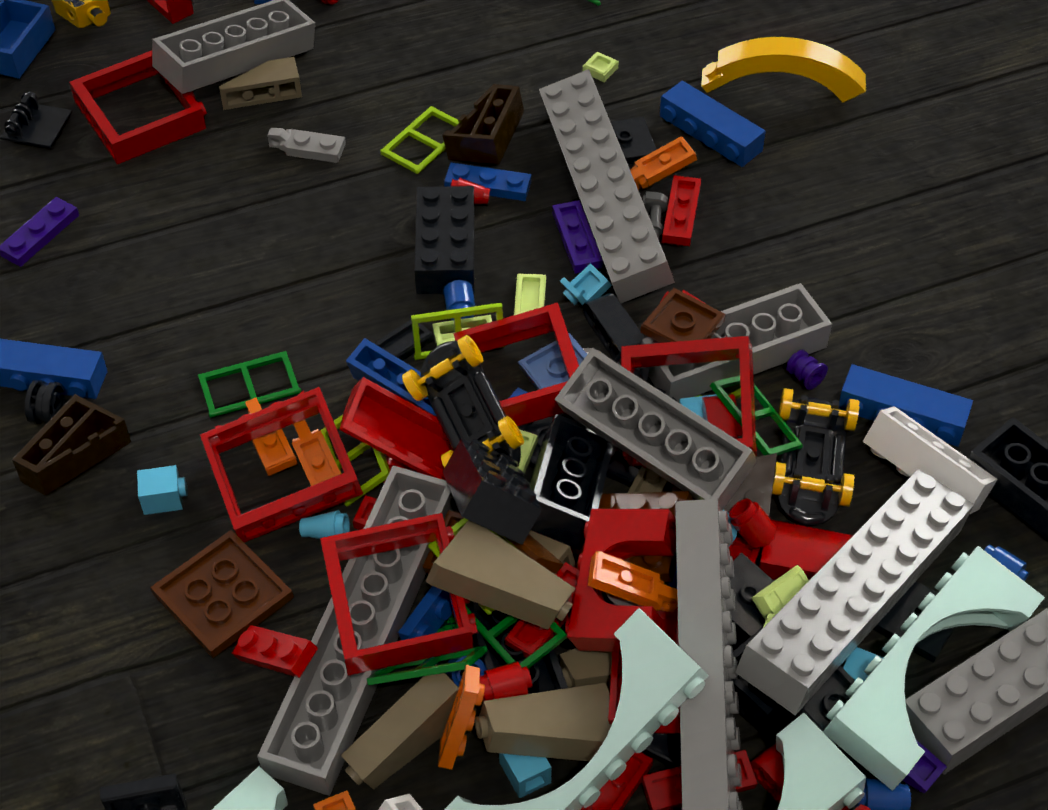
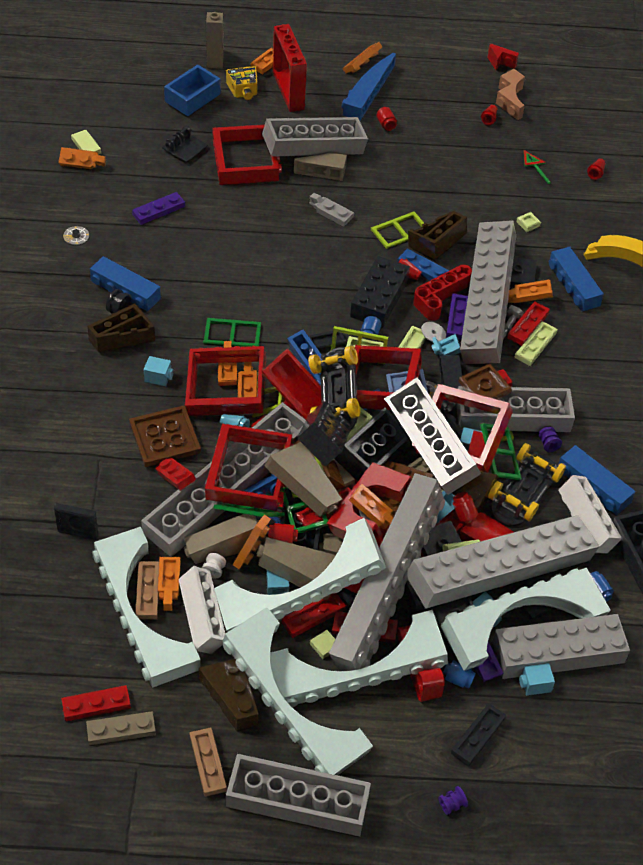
camera: 20 degrees right, 0 degrees up
none -> white wheel [202,553,226,578]
none -> red beam [413,265,472,321]
none -> light grey piece [421,322,446,342]
none -> yellowish green tile [515,321,558,366]
none -> medium azure brick [519,663,555,696]

